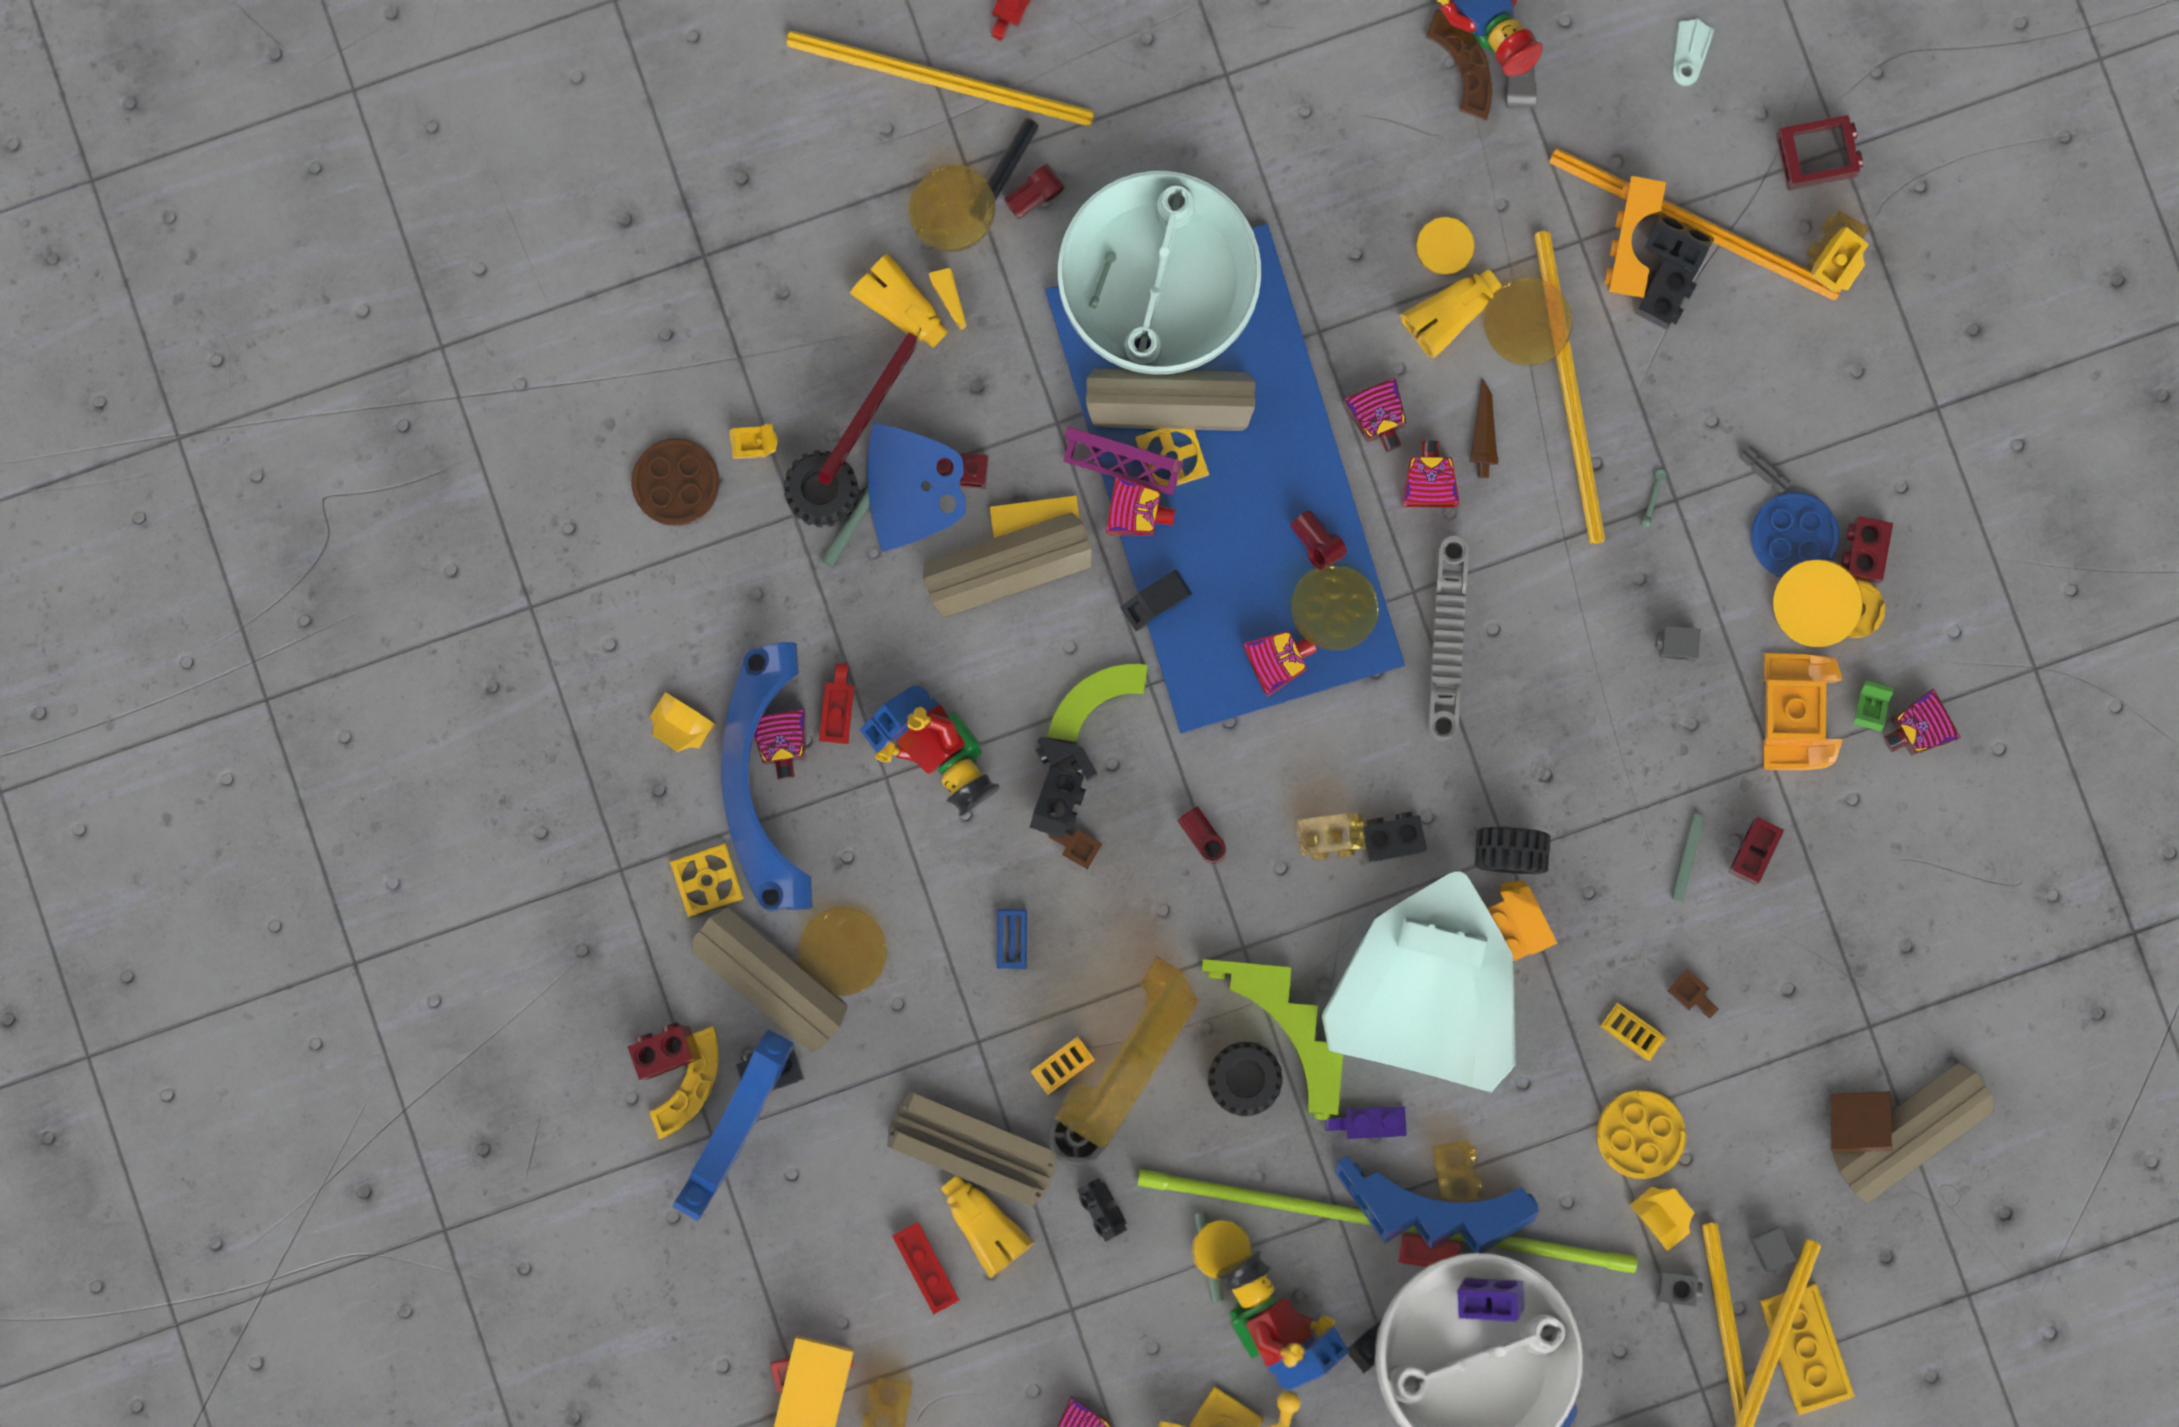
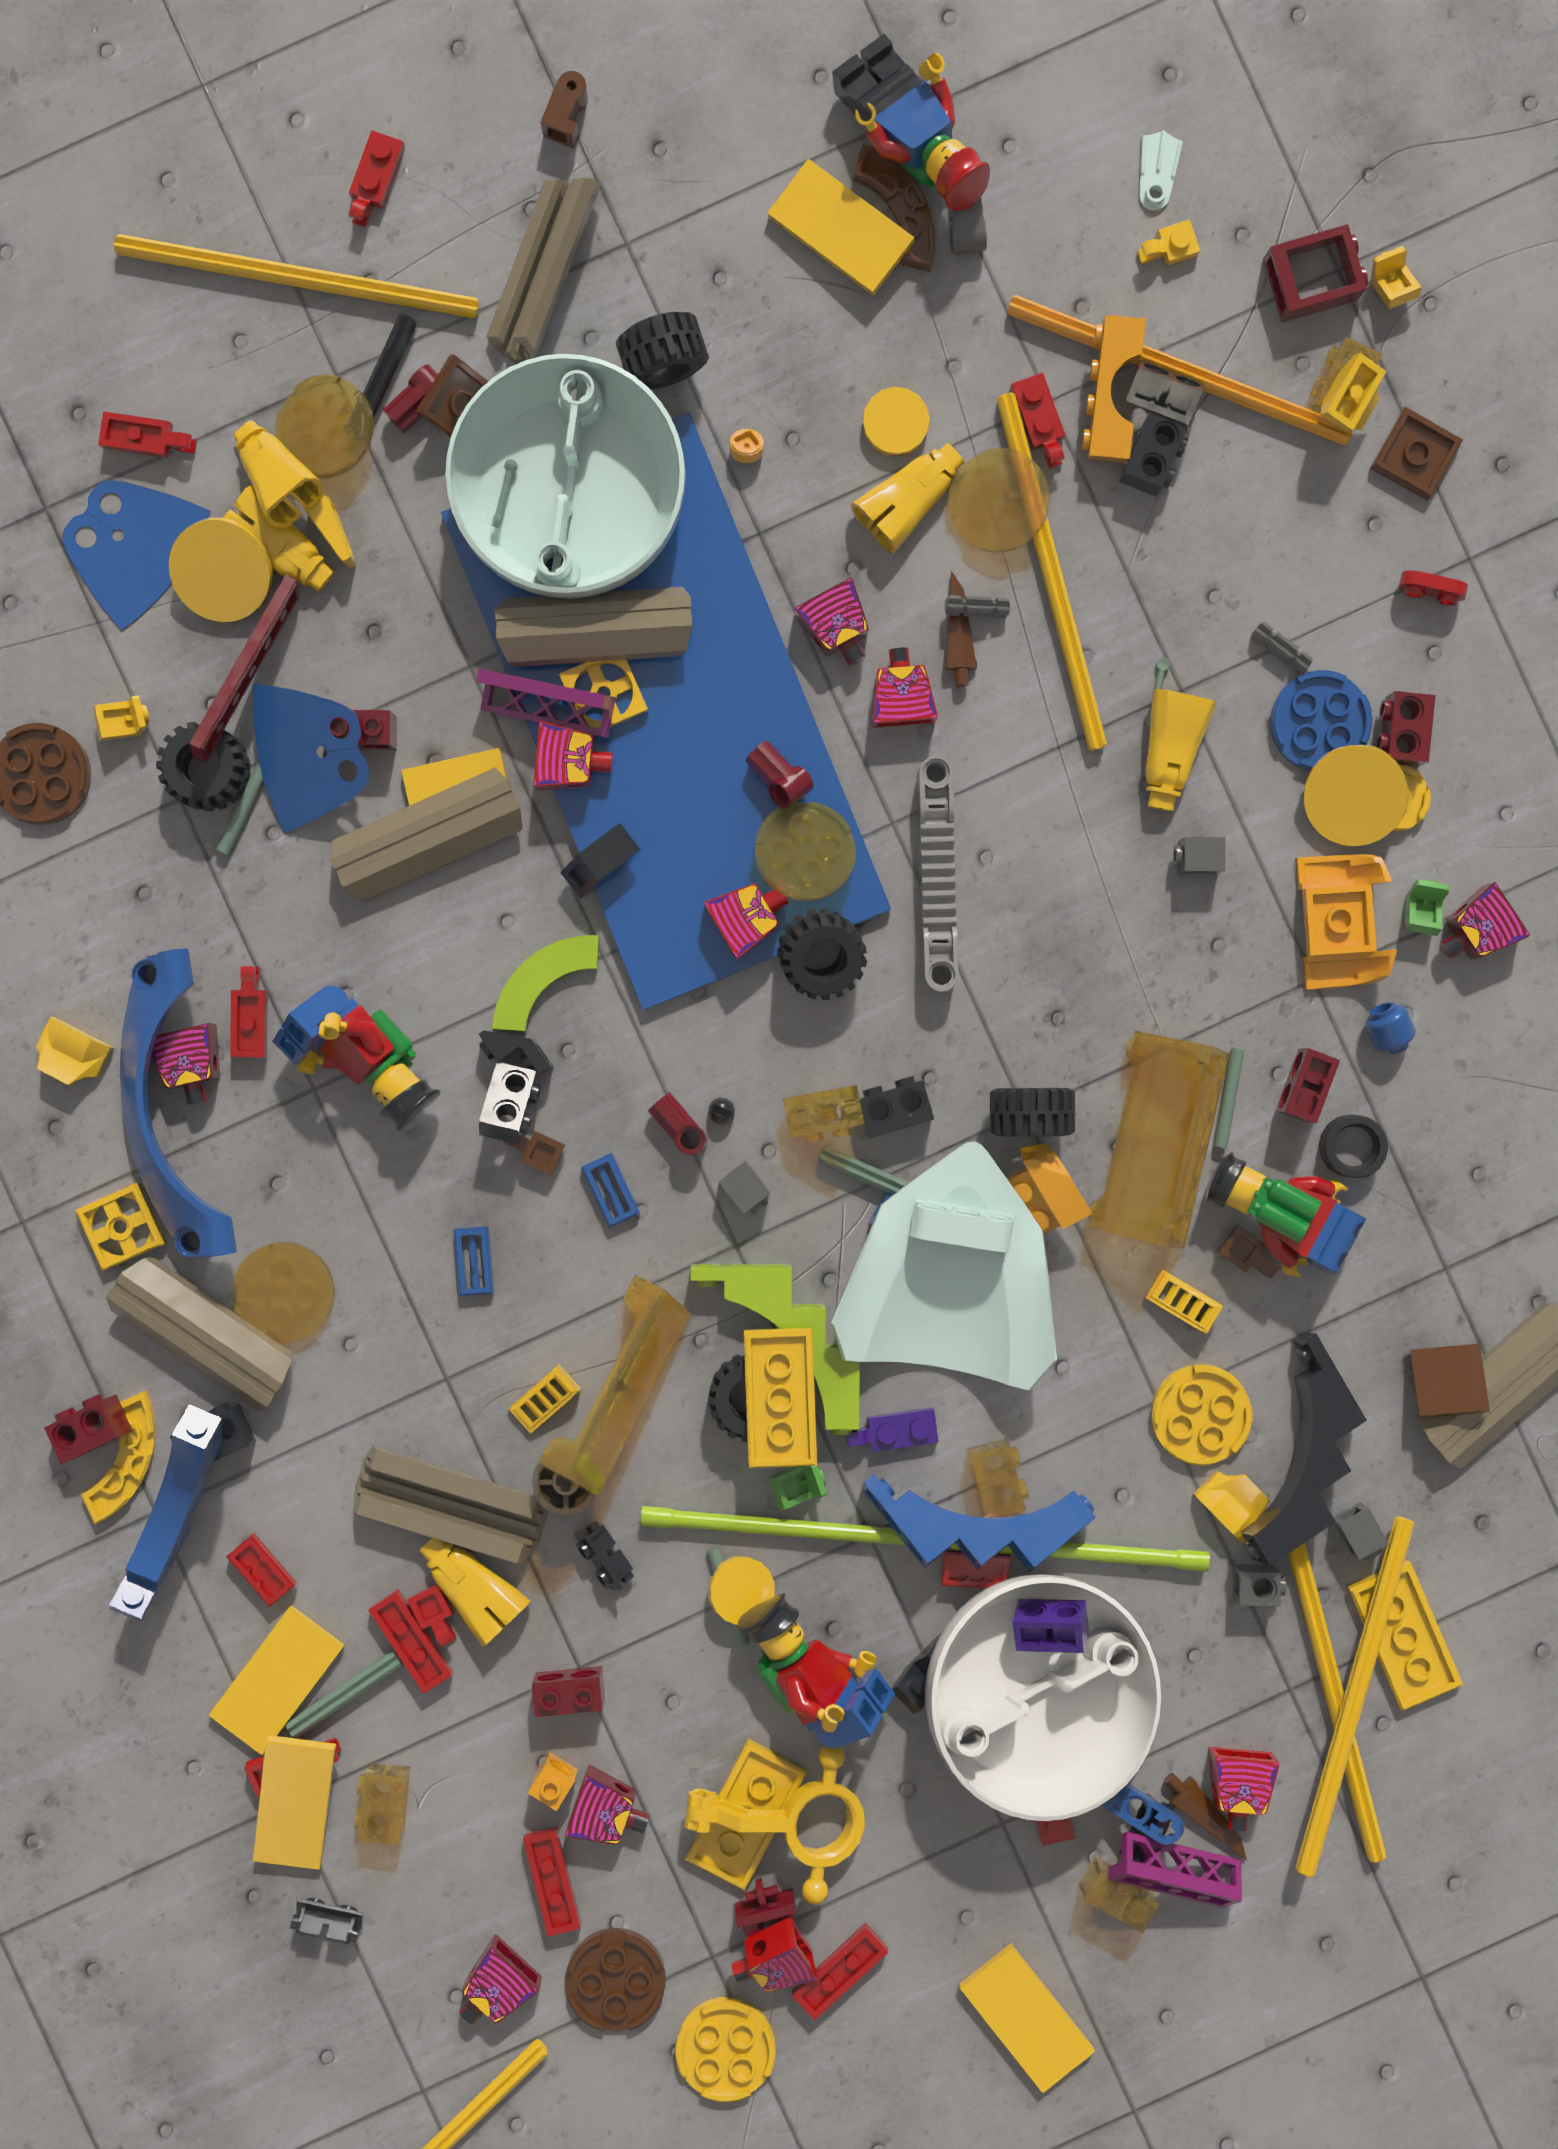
camera: 10 degrees left, 5 degrees up
none -> blue piece [62,480,211,631]
none -> red plate [98,411,197,458]
none -> yellow tile [169,518,273,622]
none -> yellow tile [208,1605,345,1755]
none -> red plate [226,1533,297,1608]
none -> yellow piece [234,421,324,528]
none -> sand green axle [286,1650,403,1738]
none -> red plate [407,1584,456,1647]
none -> reddish brown tile [415,354,489,439]
none -> dark tan piece [486,178,602,364]
none -> light orange brick [528,1752,578,1811]
none -> dark red brick [532,1666,605,1717]
none -> blue tile [581,1153,640,1228]
none -> black tyre [616,312,709,389]
none -> black hinge [708,1098,735,1124]
none -> dark grey brick [719,1160,770,1215]
none -> light orange tile [730,429,763,463]
none -> yellow tile [744,1328,817,1468]
none -> yellow tile [767,159,915,296]
none -> bright green bracket [768,1466,827,1510]
none -> black tyre [778,908,867,1000]
none -> sand green axle [818,1146,909,1195]
none -> dark grey axle [944,595,1010,618]
none -> red plate [1010,373,1065,469]
none -> clear yellow windscreen [1088,1031,1229,1249]
none -> yellow plate [1137,219,1201,266]
none -> yellow piece [1145,689,1217,812]
none -> piece [1205,1152,1367,1278]
none -> black arch [1241,1332,1367,1566]
none -> black tyre [1319,1114,1388,1179]
none -> blue head [1365,1002,1416,1054]
none -> yellow bracket [1370,246,1421,310]
none -> reddish brown tile [1370,407,1463,501]
none -> red plate [1399,570,1468,606]

